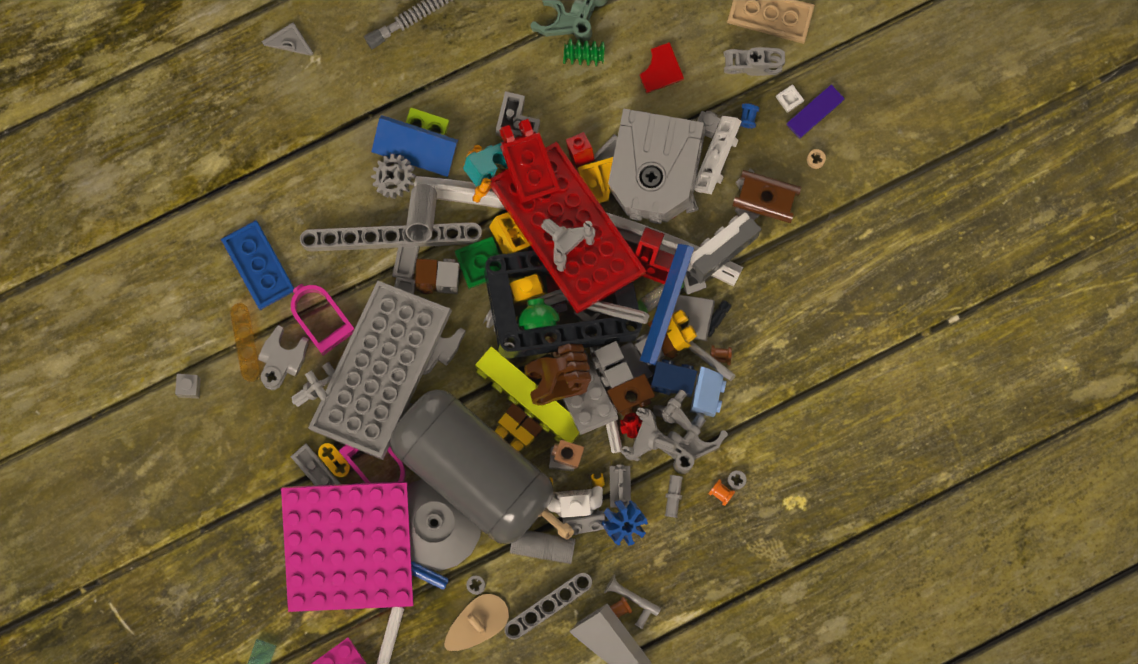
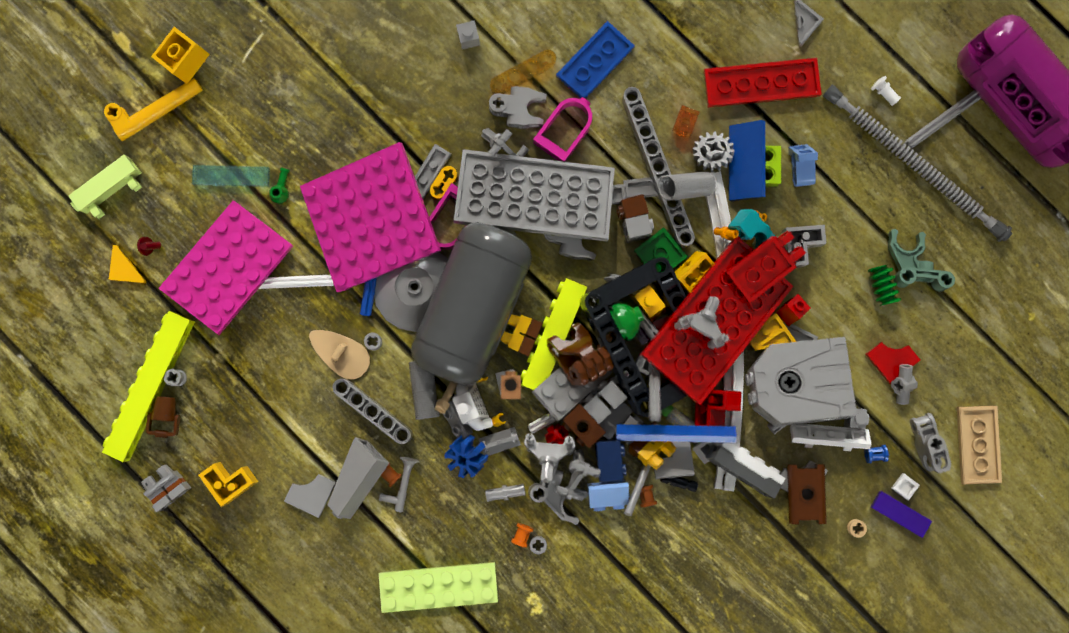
camera: 80 degrees right, 5 degrees up
none -> green bar [269,168,290,204]
none -> yellowish green plate [379,562,498,613]
none -> clear orange brick [672,105,700,138]
none -> red plate [703,58,822,108]
none -> medium blue tile [788,144,818,187]
none -> light grey axle [891,364,918,405]

